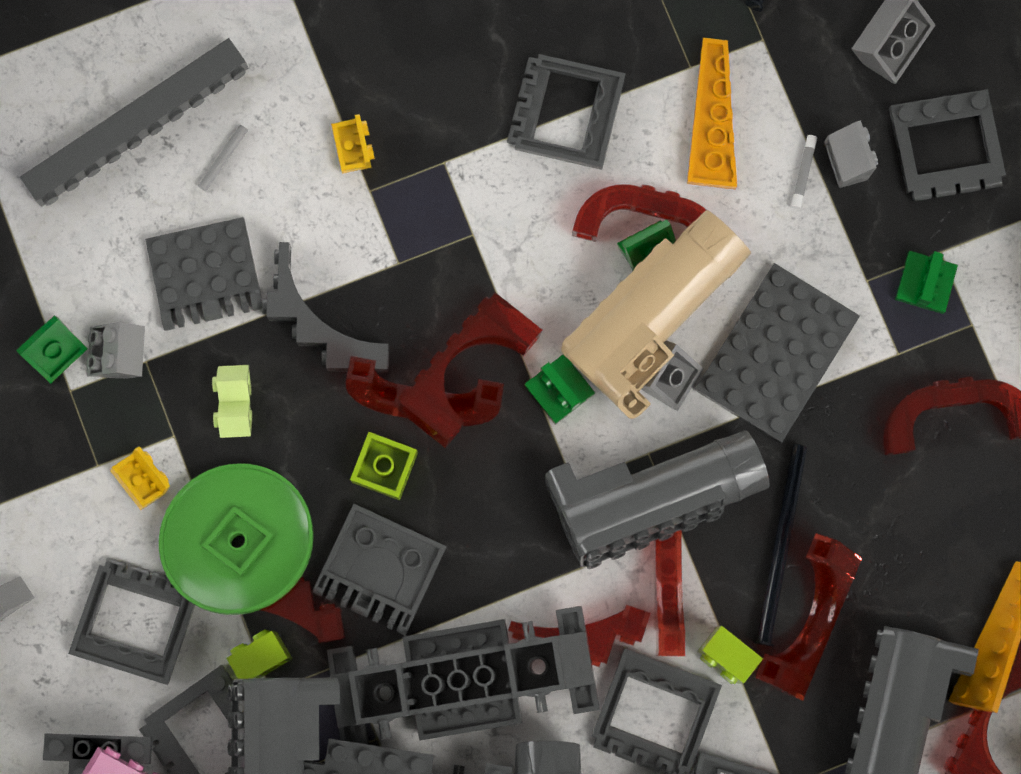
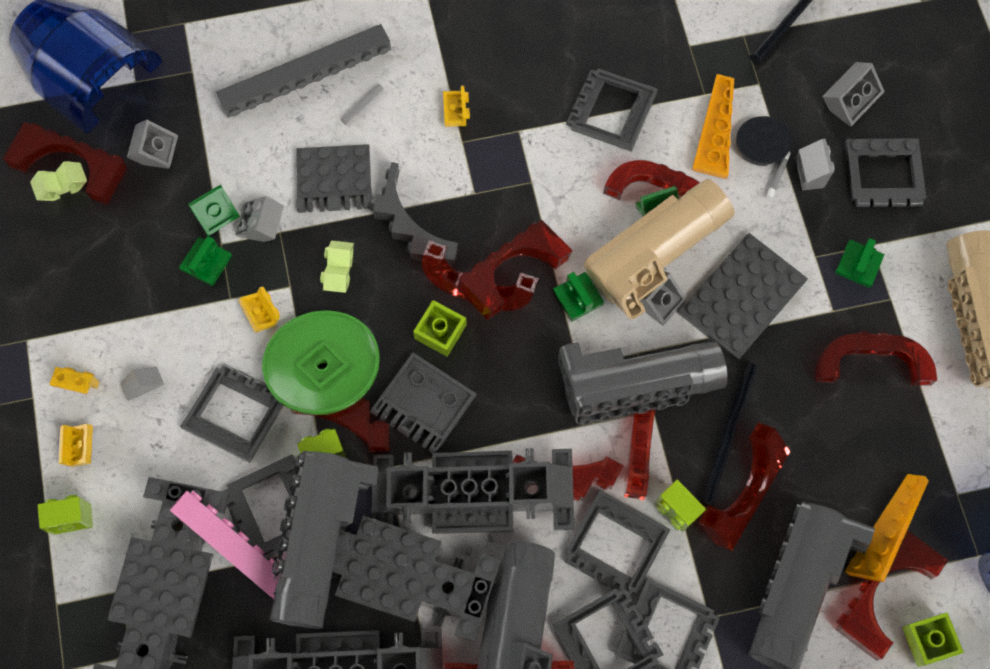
camera: 10 degrees right, 10 degrees down
none -> green bracket [179,236,232,287]
none -> black tile [736,116,792,166]

